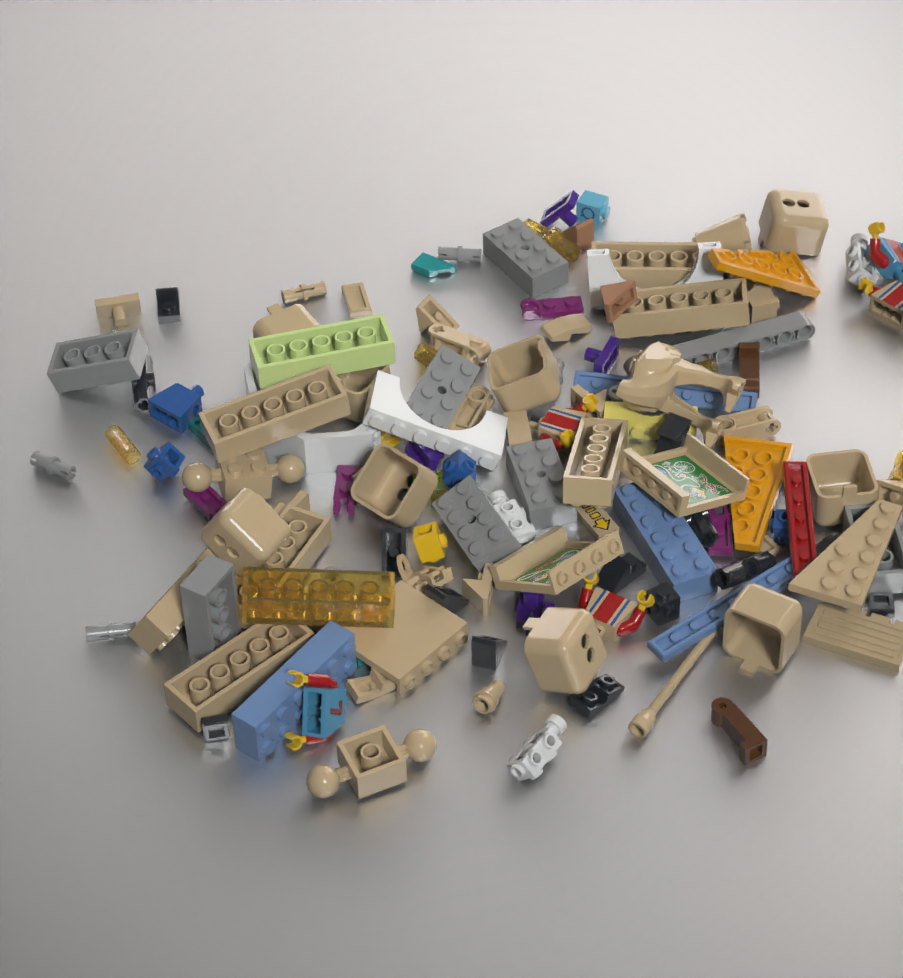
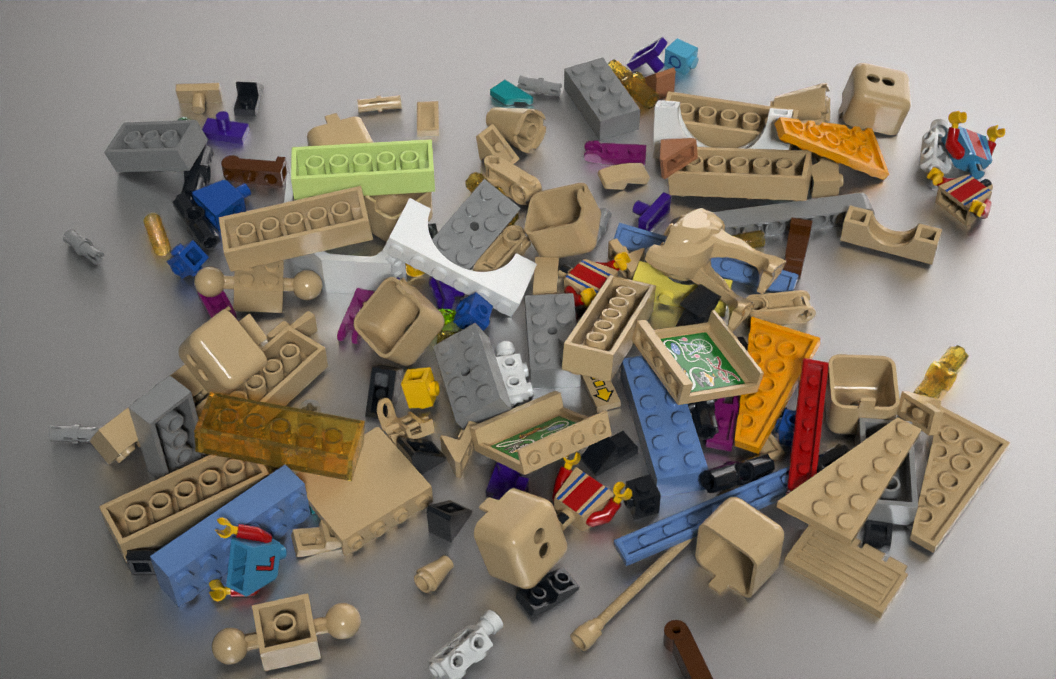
camera: 10 degrees right, 5 degrees up
none -> black piece [172,193,220,251]
none -> dark purple tile [202,111,250,145]
none -> reddish brown leg [221,155,288,187]
none -> tan cone [486,107,546,153]
none -> tan arch [840,205,942,265]

